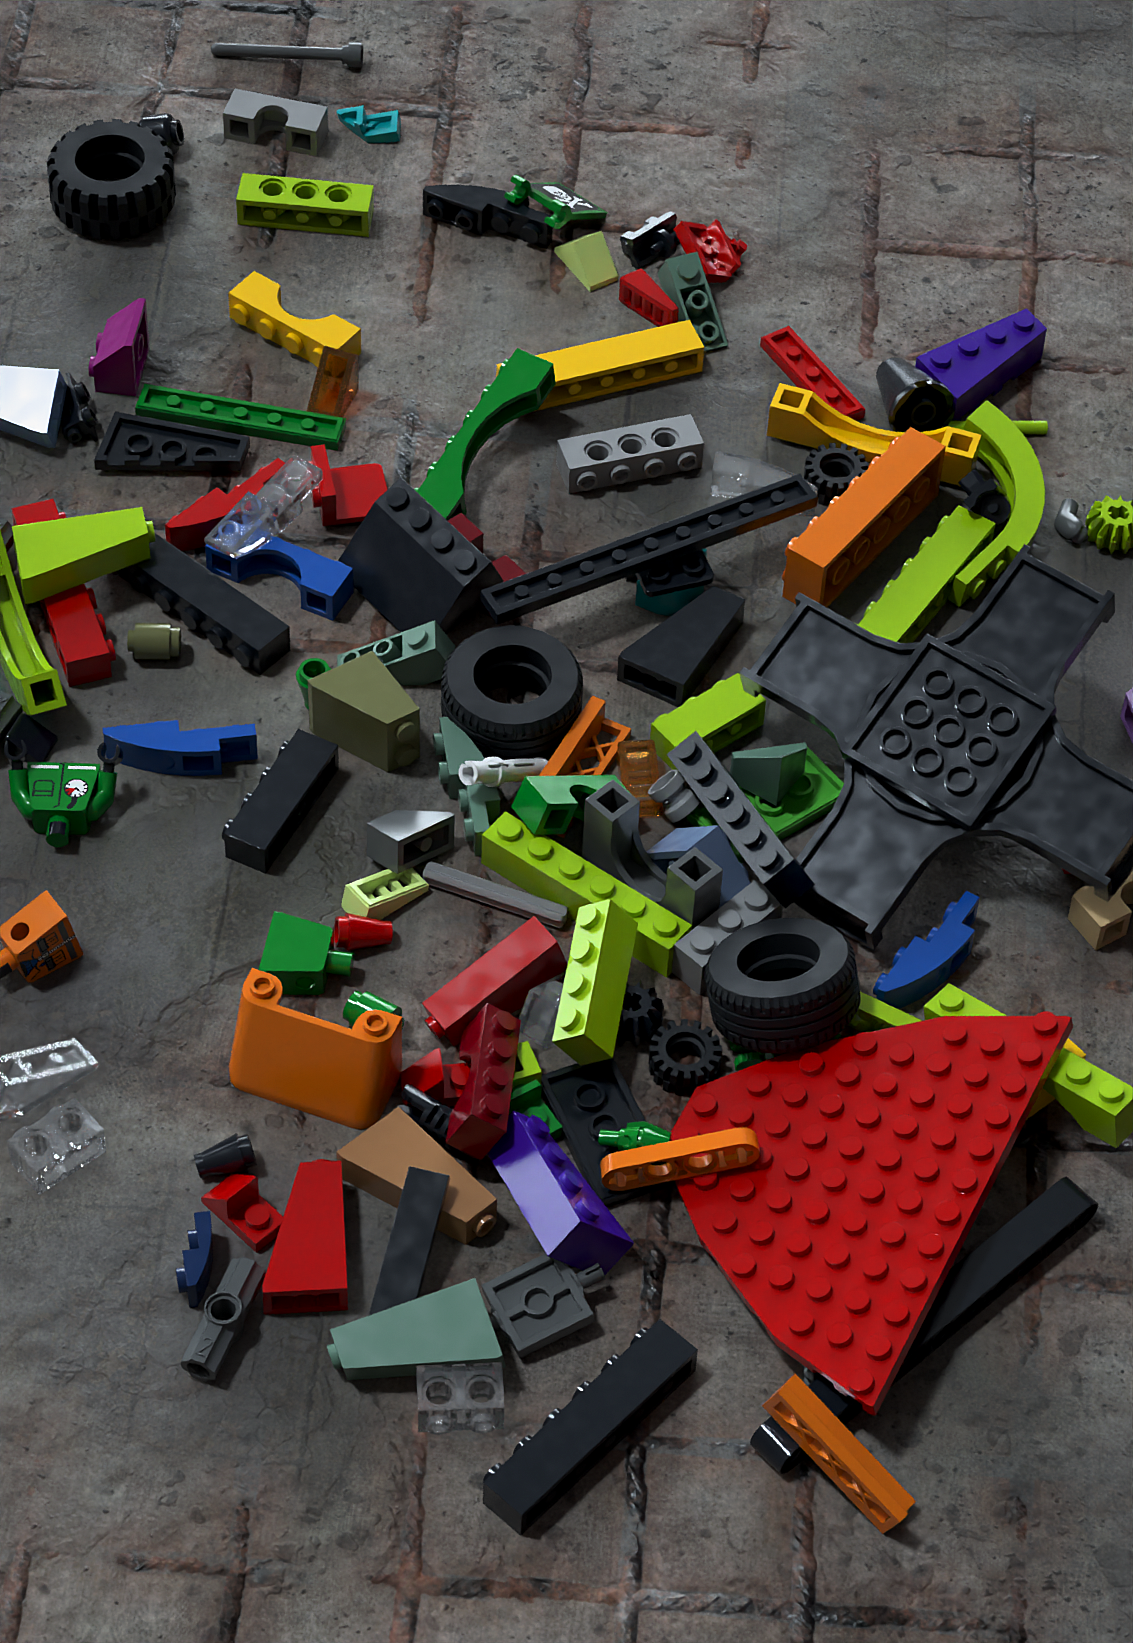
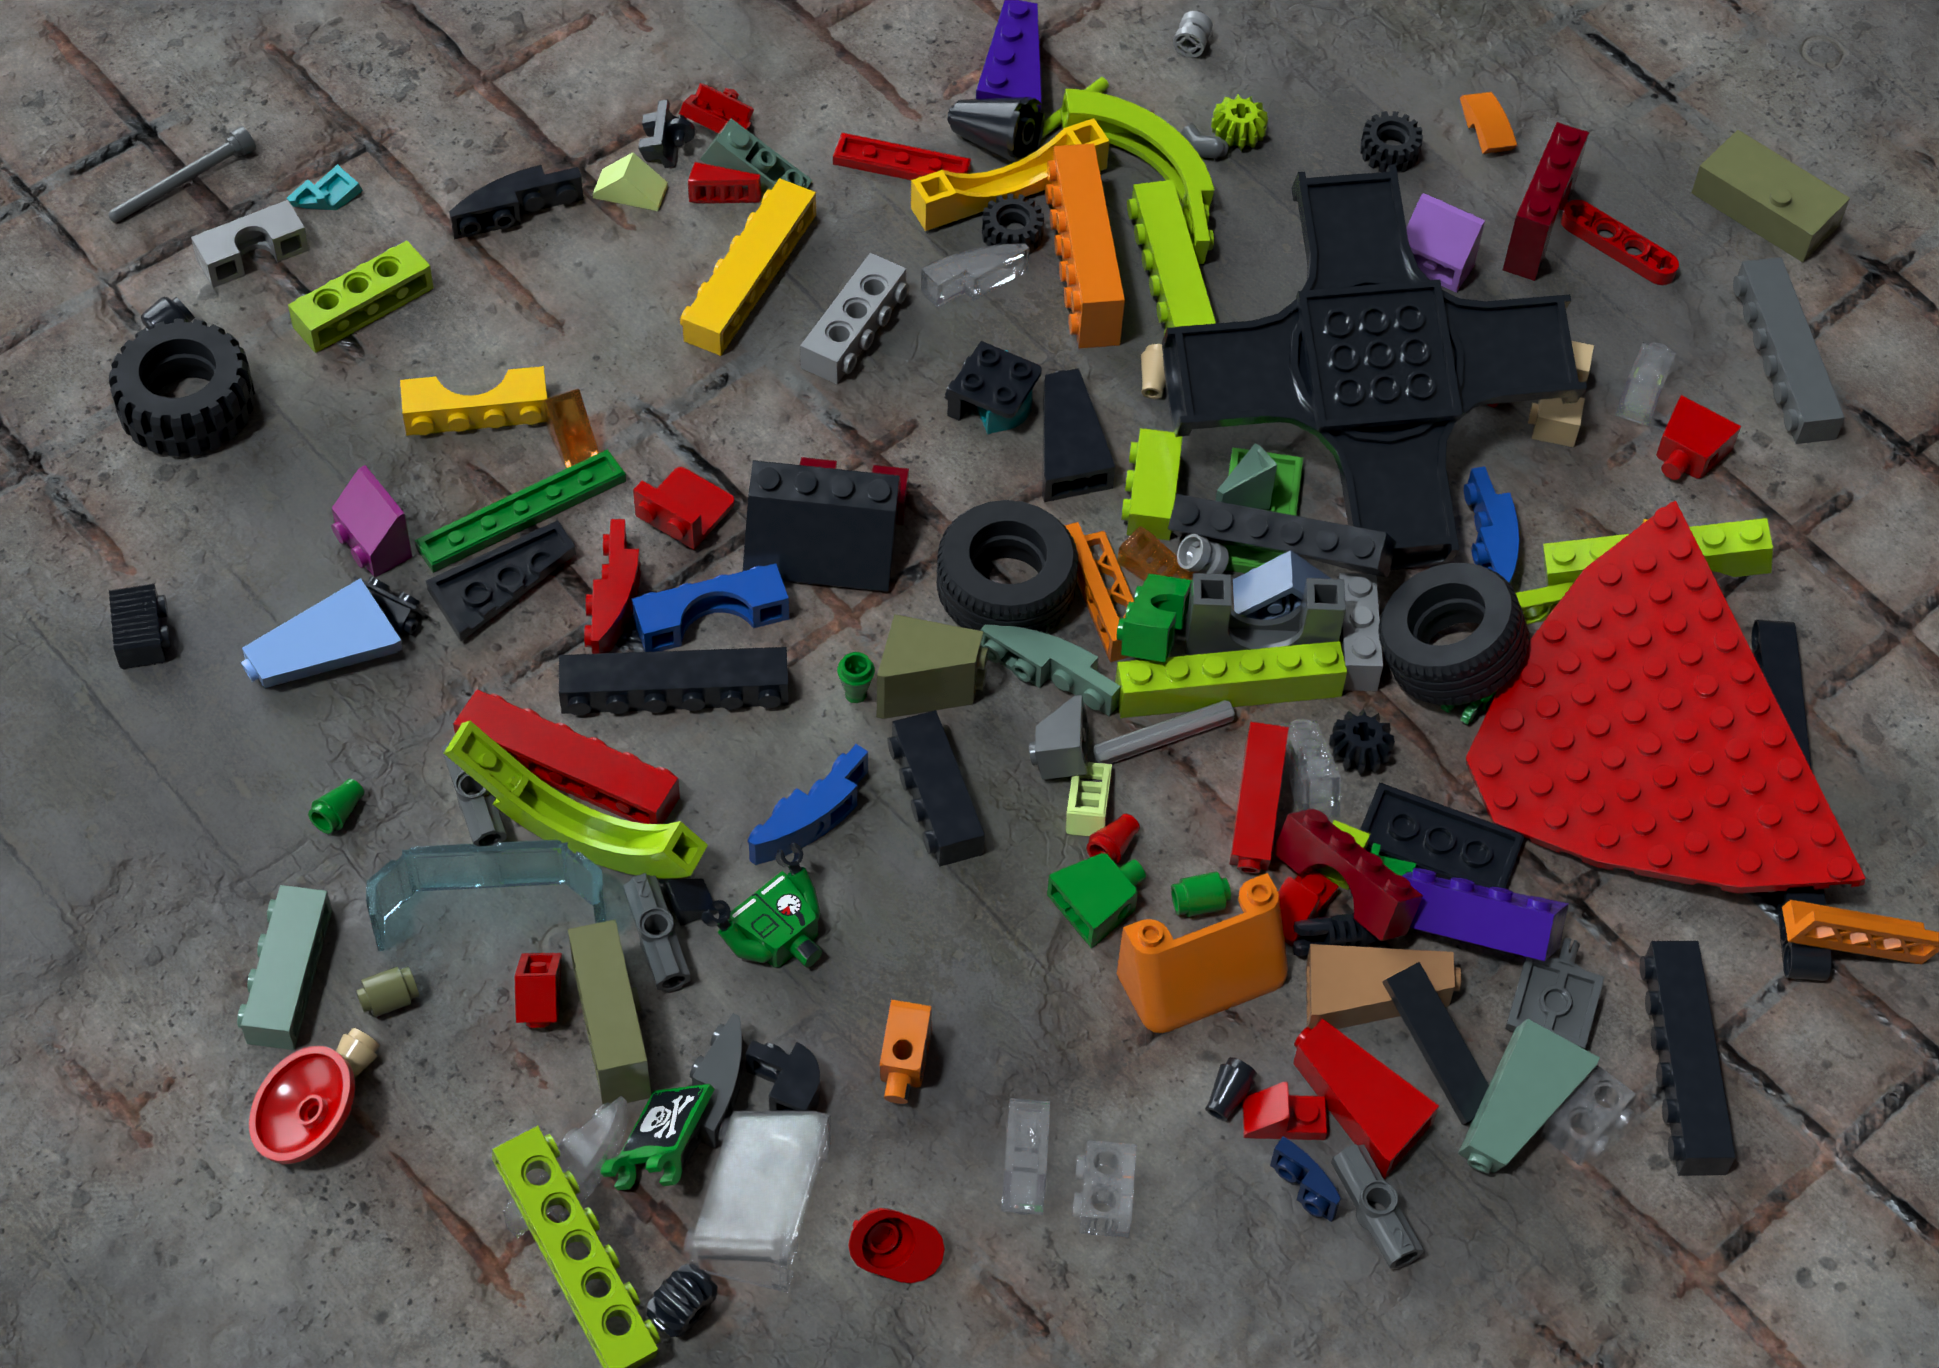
camera: 45 degrees left, 5 degrees up
lime slope [12,507,155,604] -> none
olive brick [127,623,181,660] -> none
clear slope [204,455,323,558] -> none
sand green slope [337,620,455,686] -> none
green arch [414,348,556,520] -> none
white pin [459,757,548,787] -> none
black plate [480,474,818,625] -> none
green flag [504,174,608,229] -> none
lime brick [552,899,638,1065] -> none
green piece [598,1121,672,1151] -> none
orange beam [600,1127,760,1191] -> none
black tyre [648,1019,722,1096] -> none
black hips [958,469,1011,526] -> none

